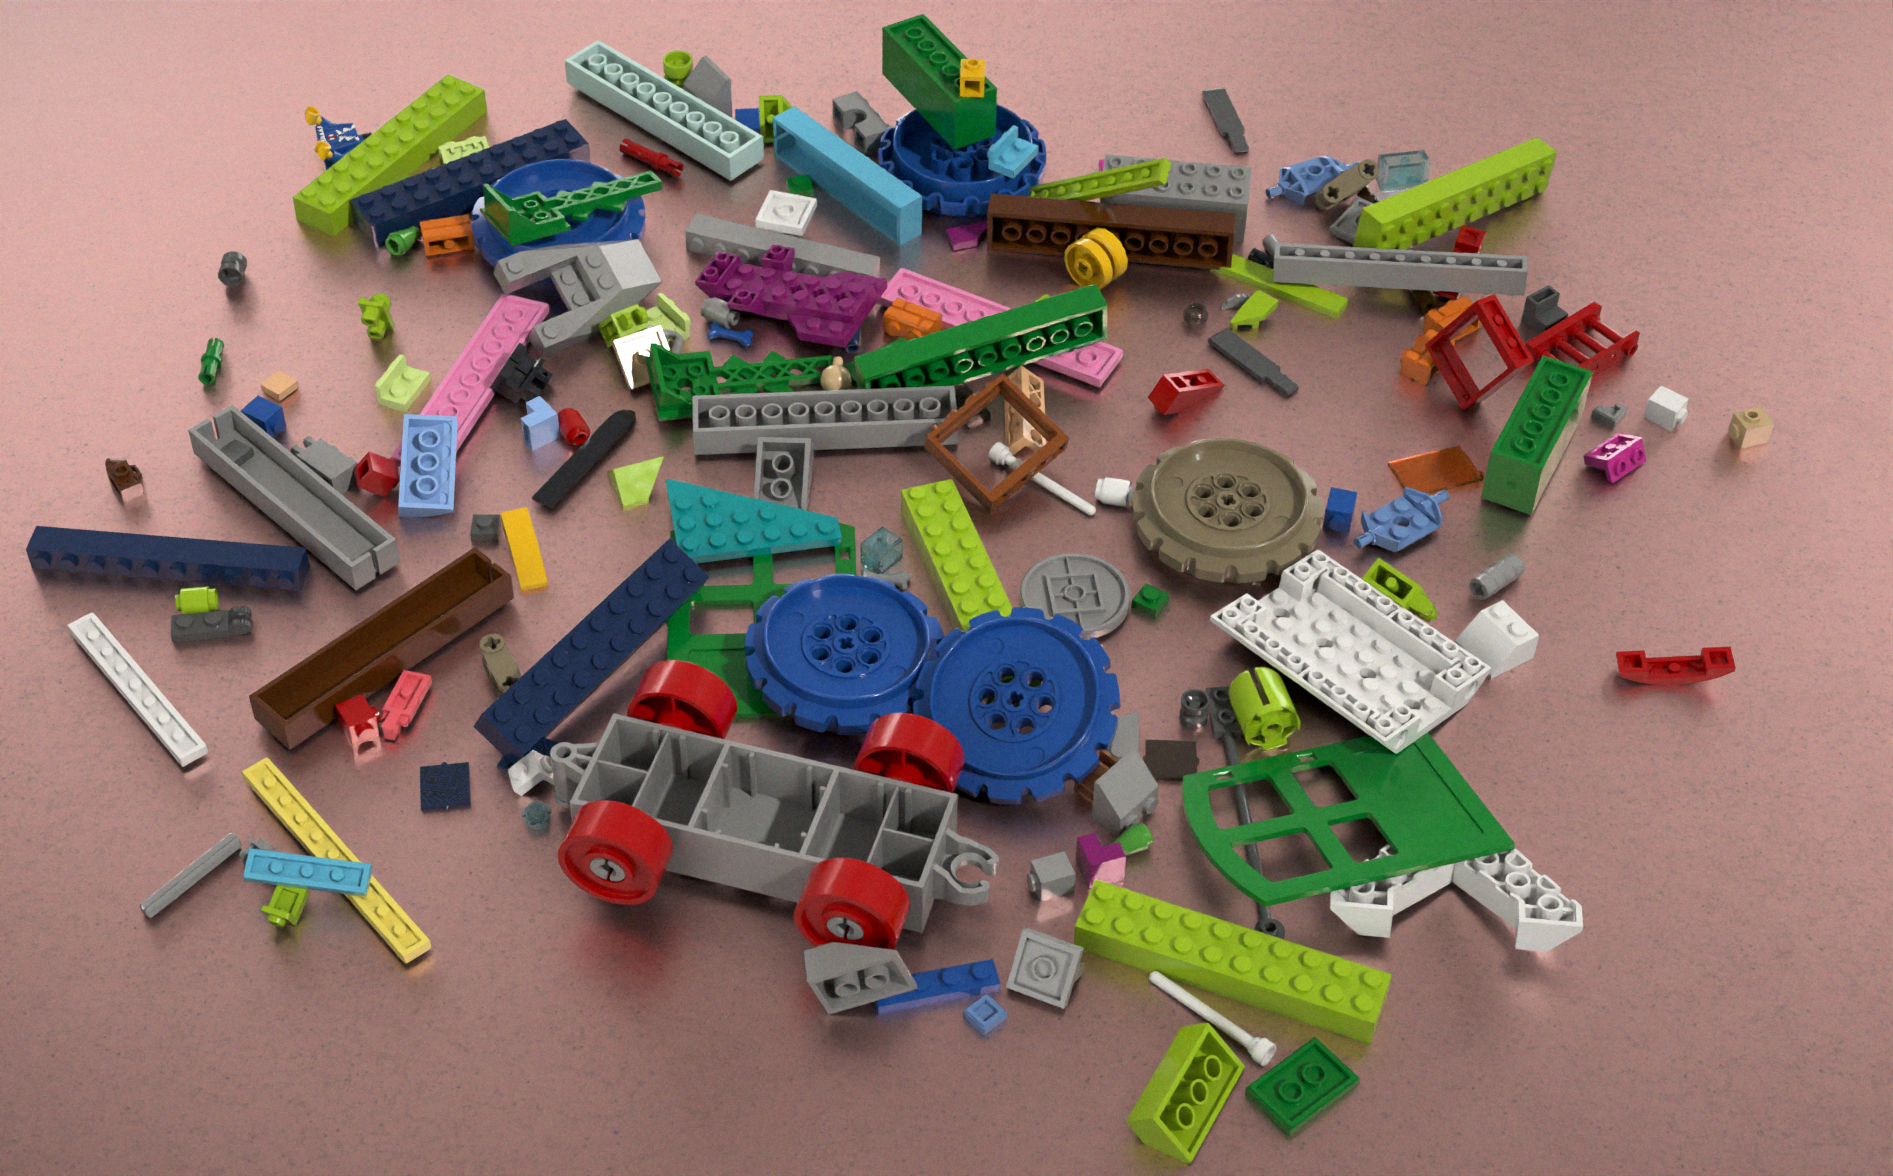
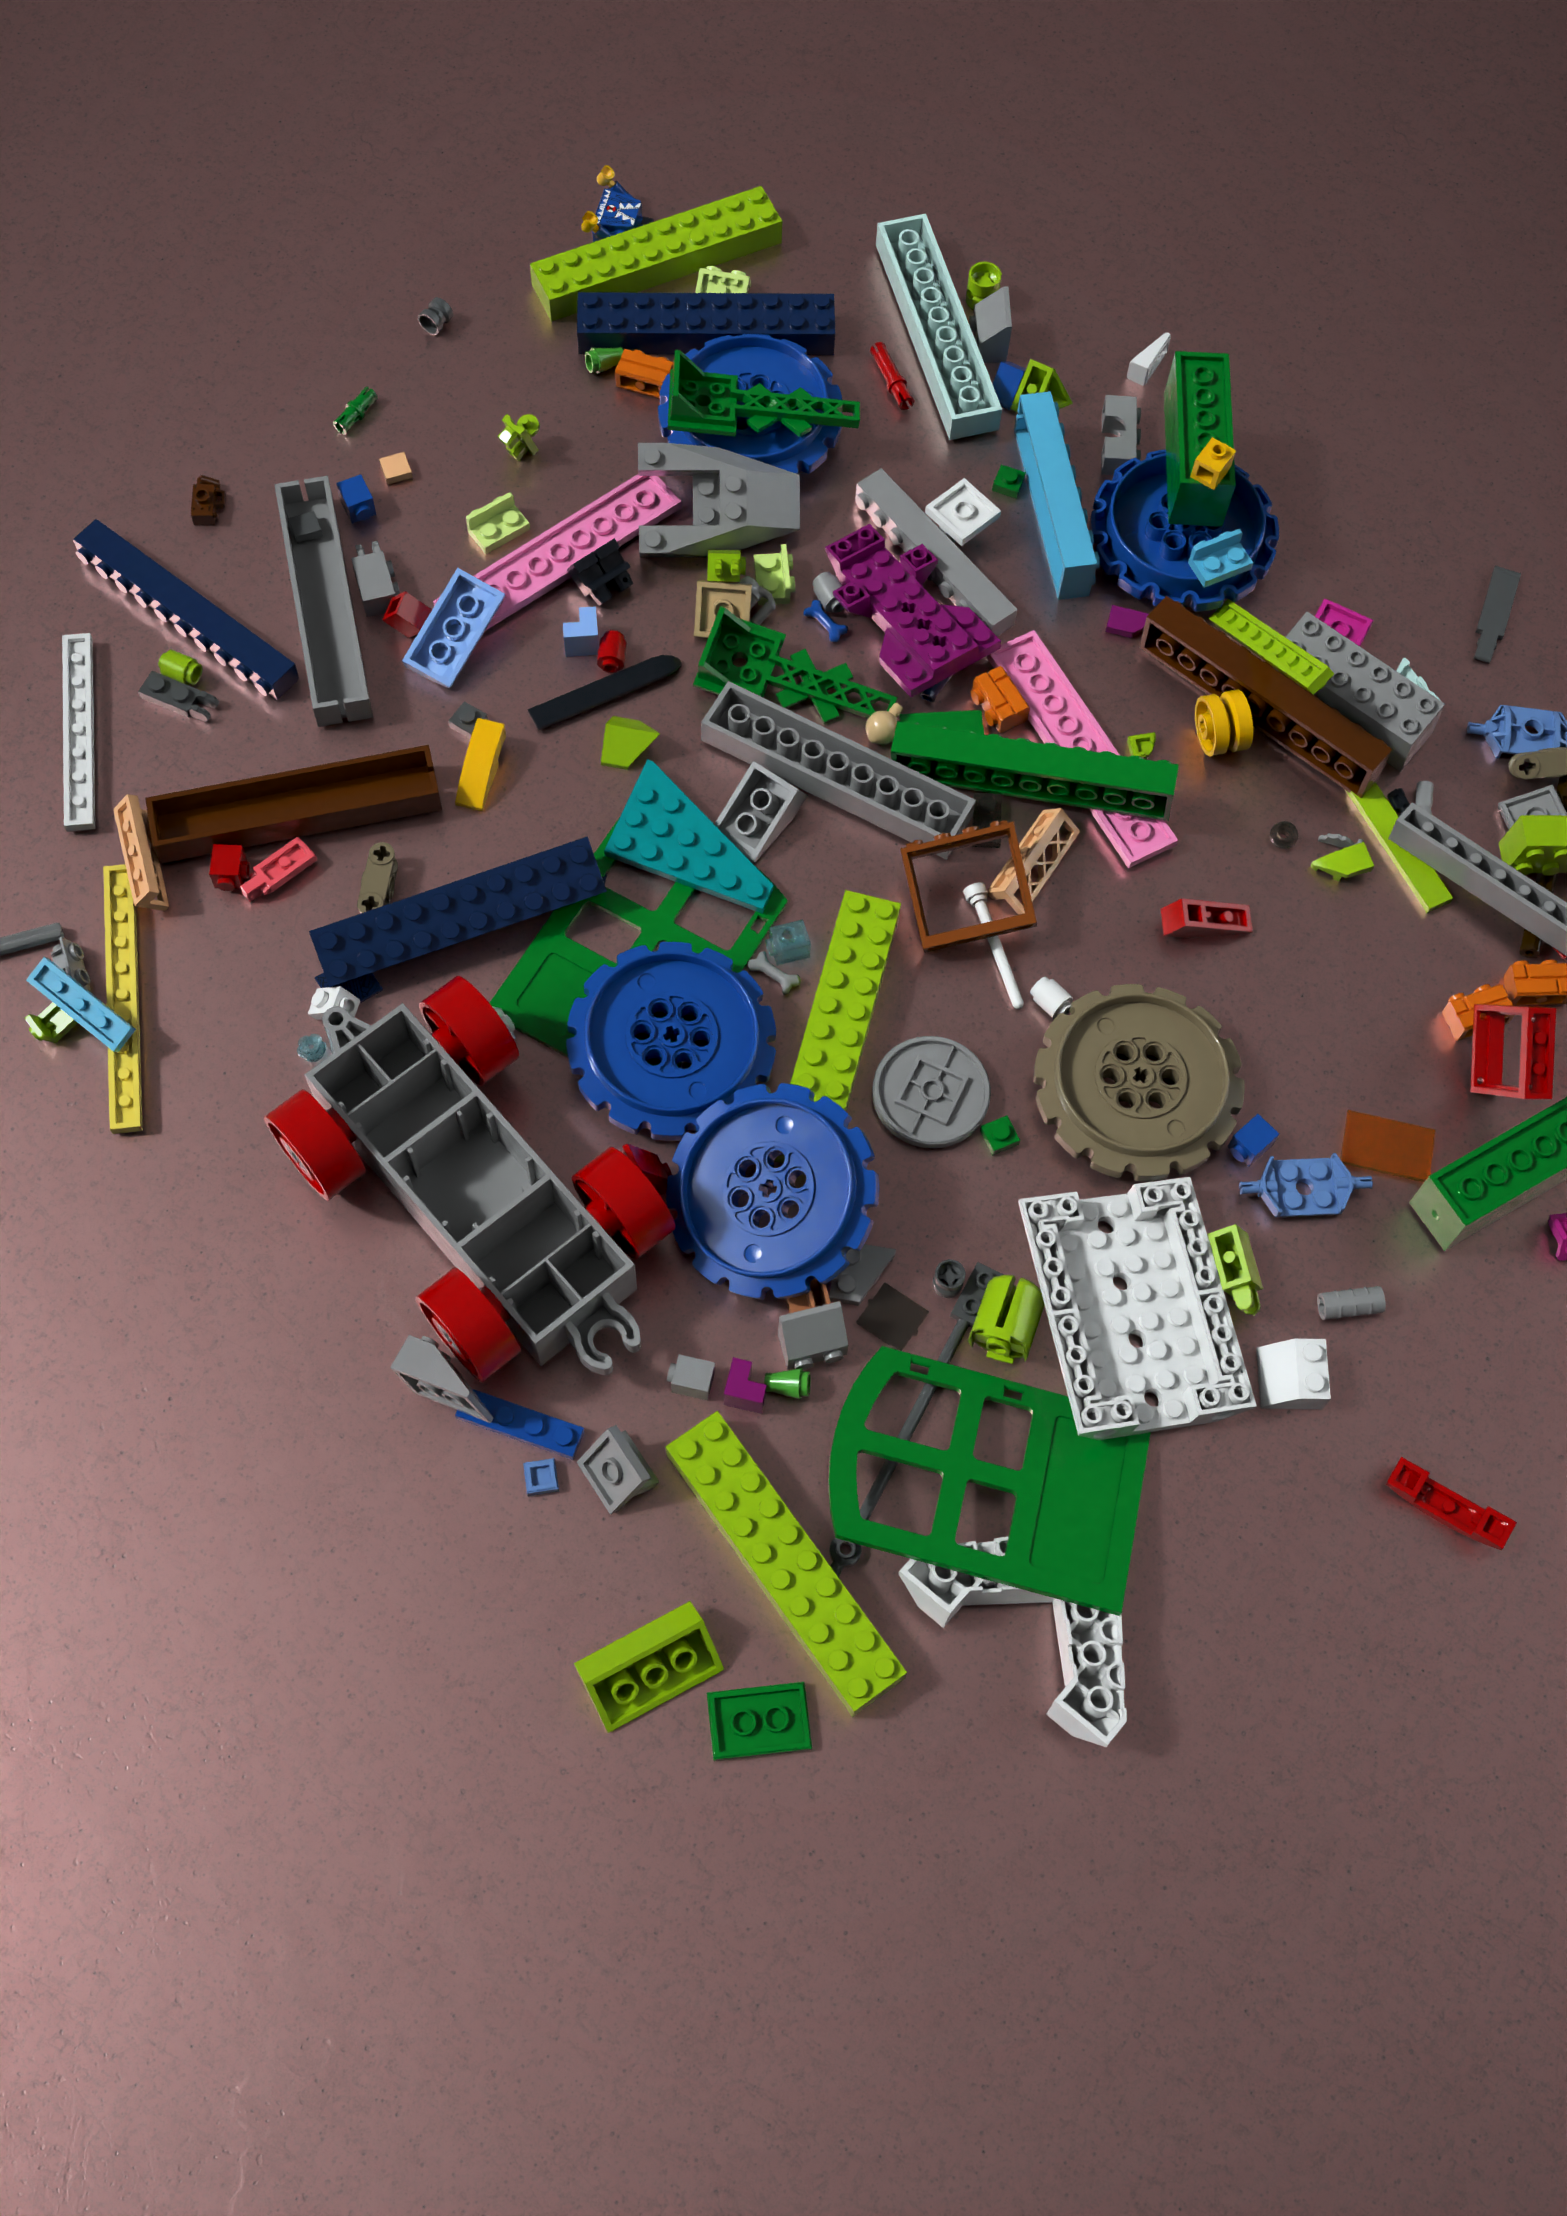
camera: 30 degrees right, 20 degrees up
dark blue piece [420,762,471,810] -> none
white piece [1149,971,1277,1066] -> none
dark grey piece [1208,328,1299,396] -> none
none -> light nougat fence [113,794,169,911]
none -> white slope [1127,332,1171,386]

